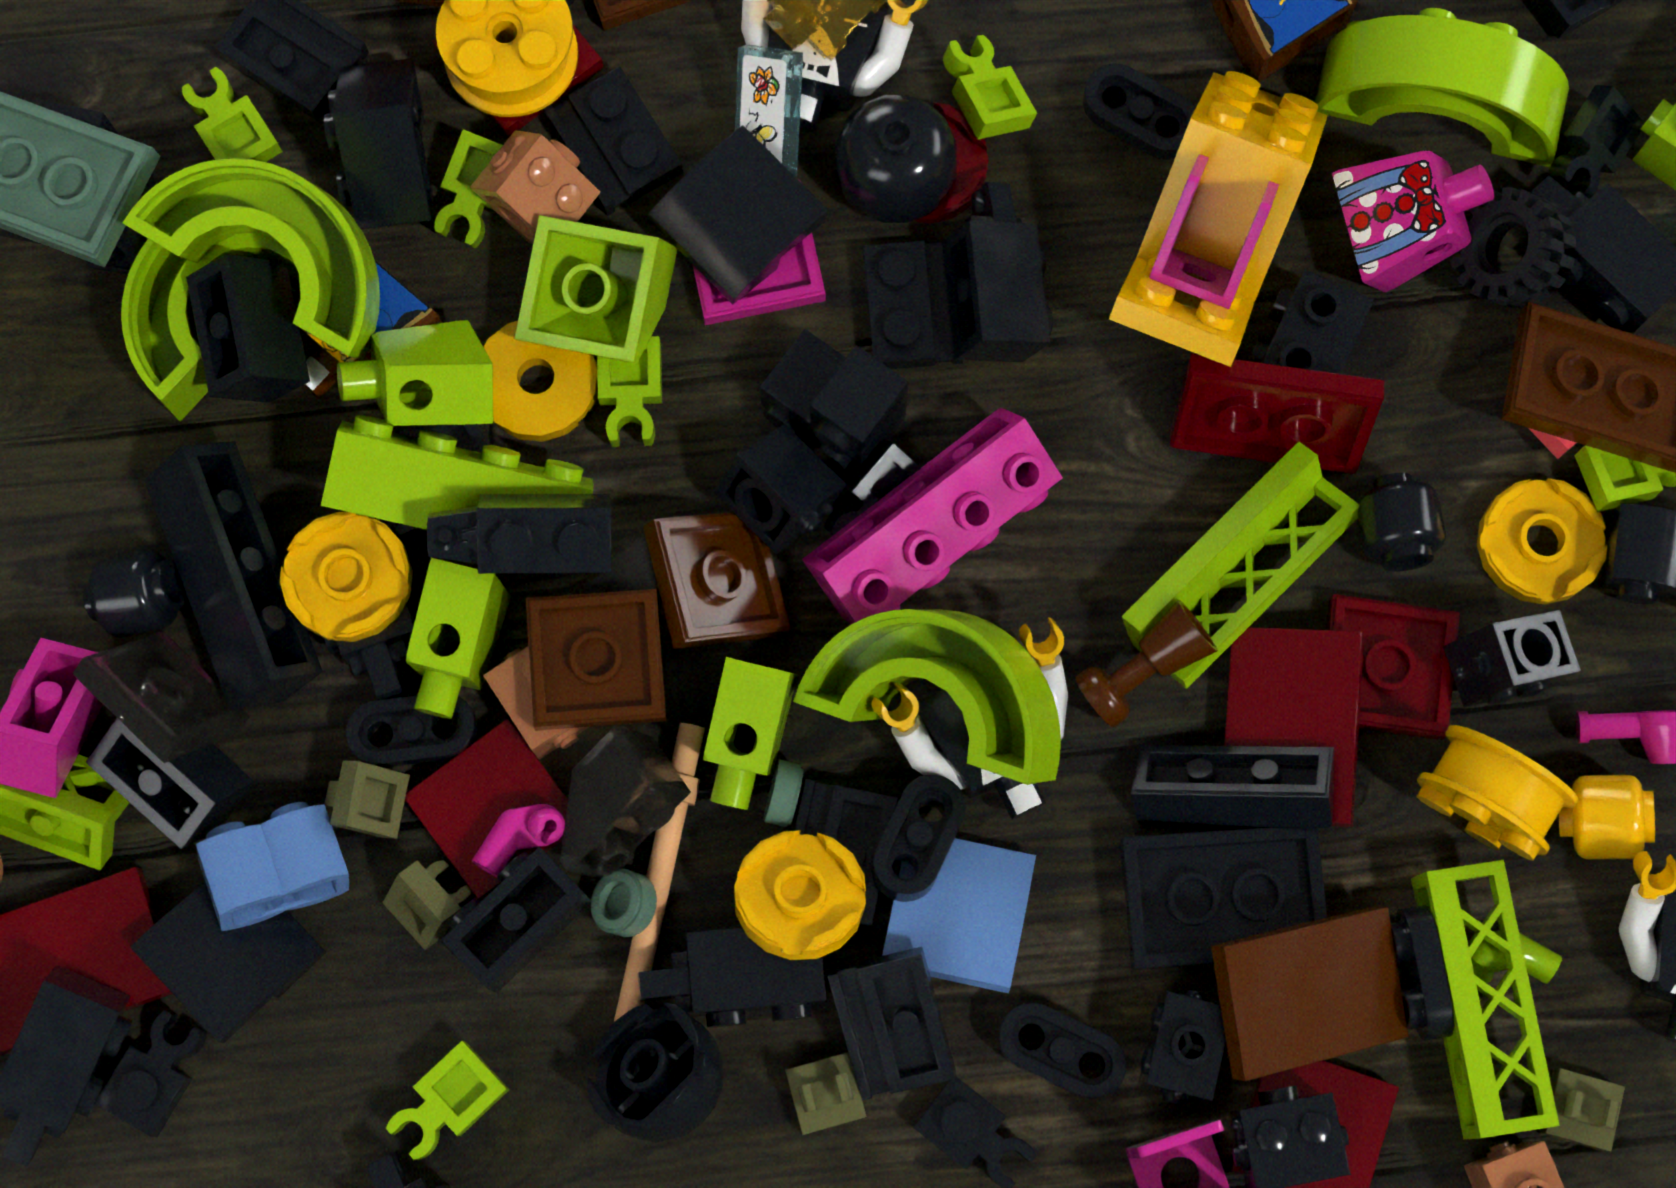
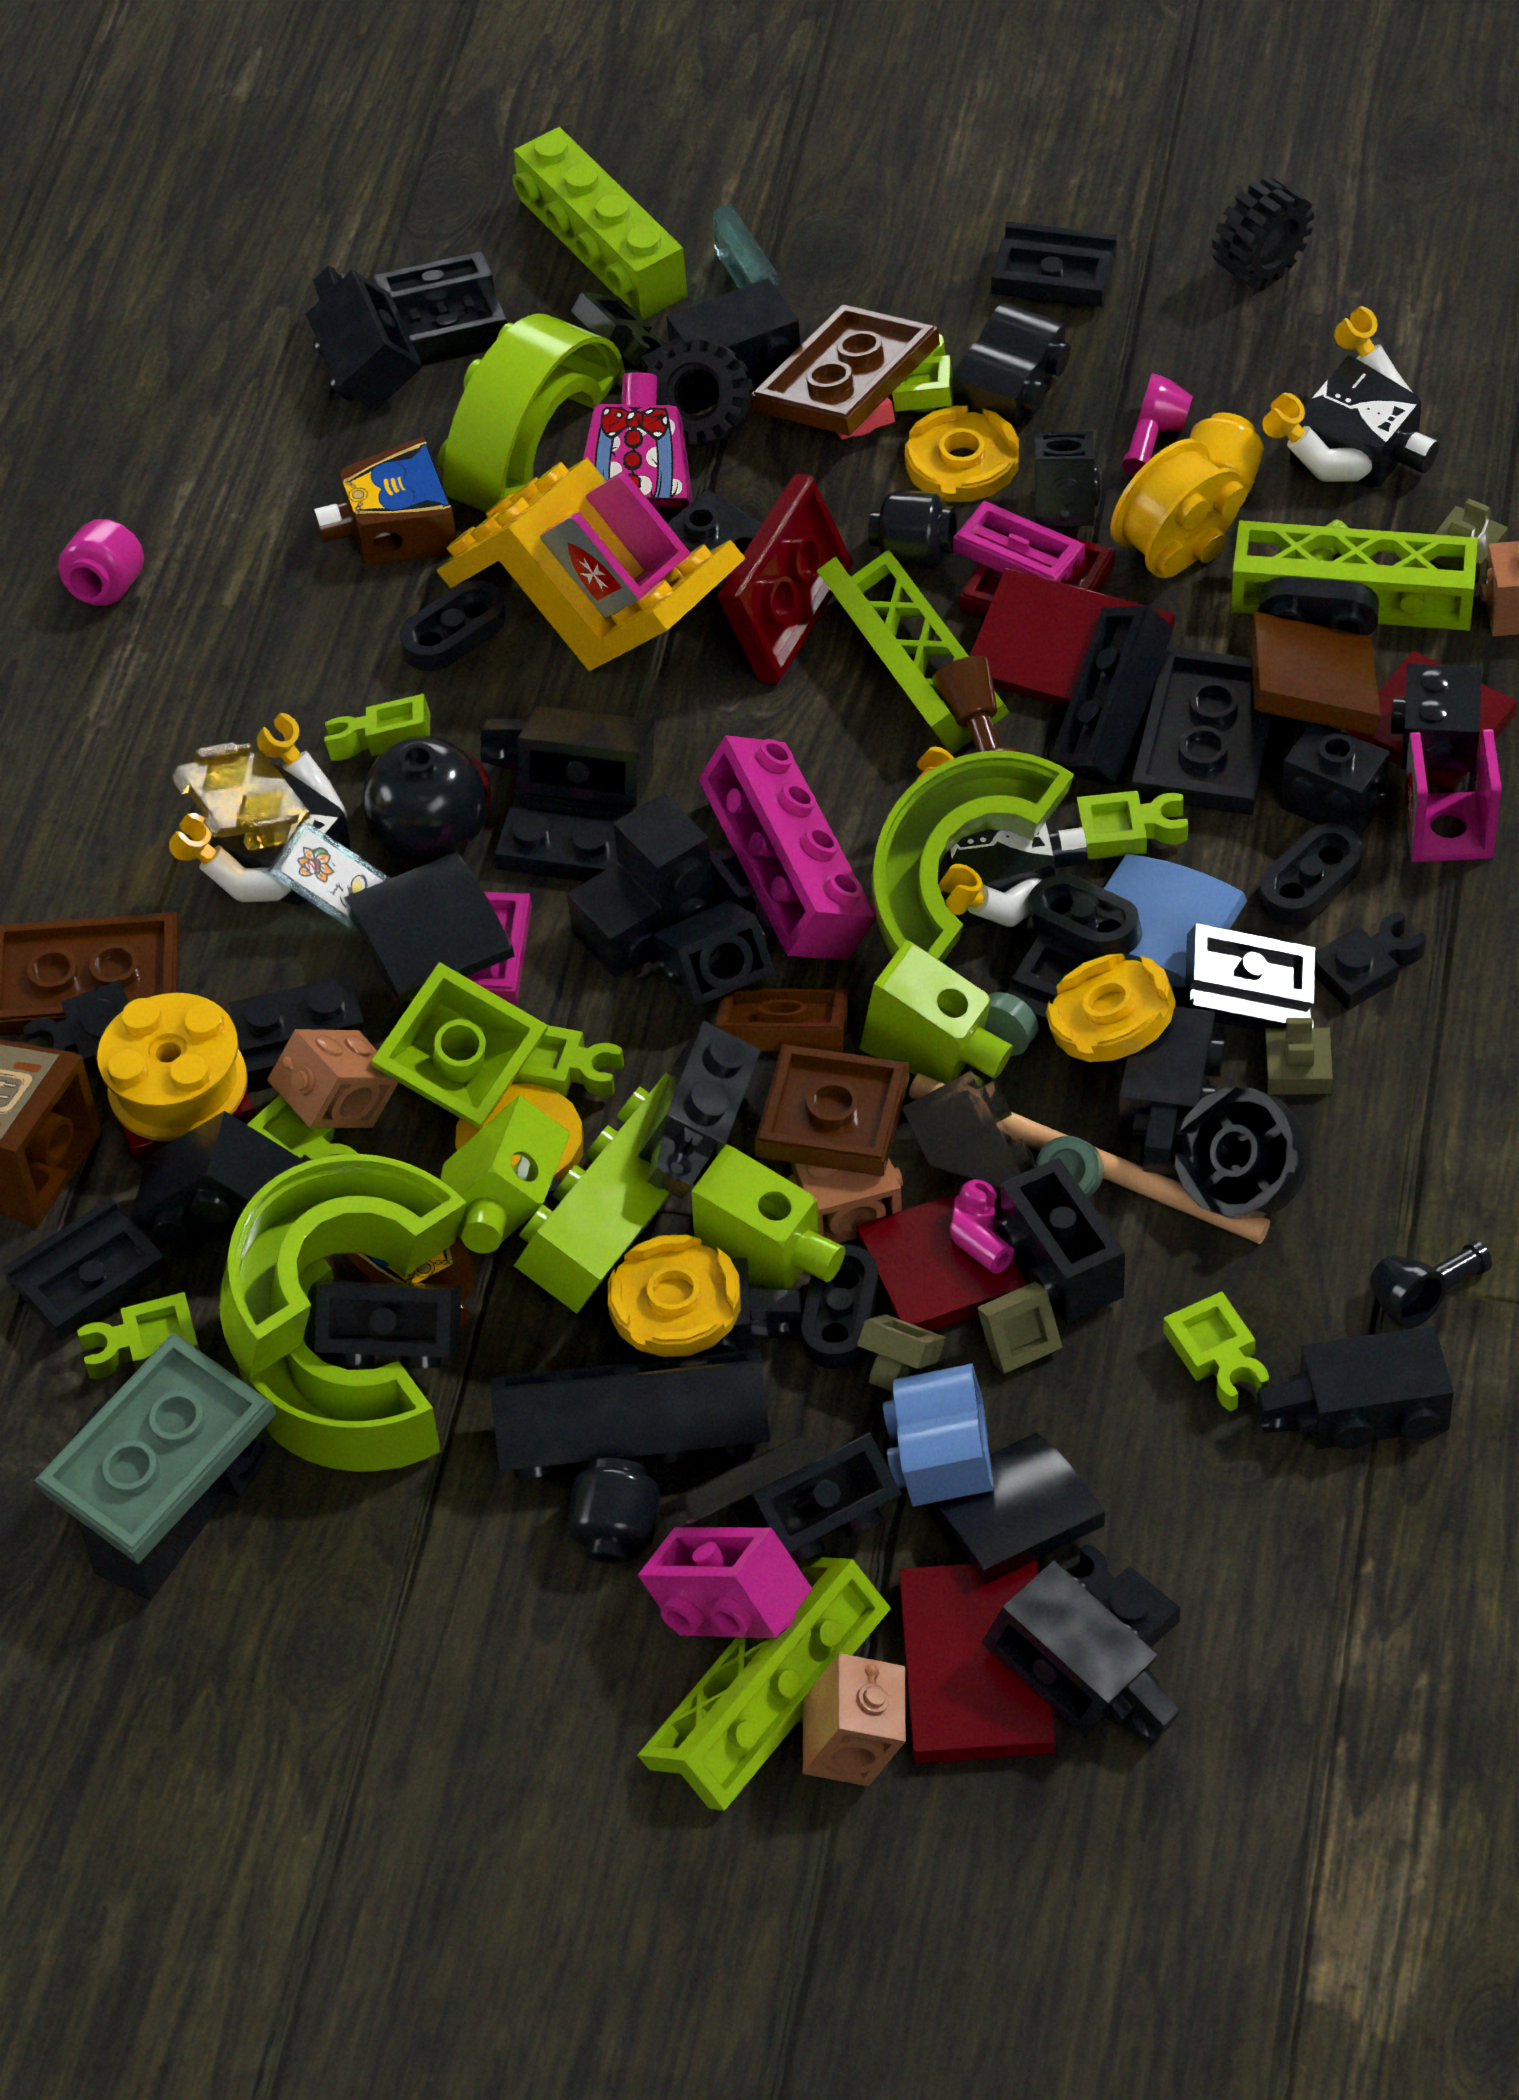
camera: 70 degrees left, 25 degrees down
none -> dark pink tile [953,501,1085,582]
none -> lime plate [1077,791,1188,860]

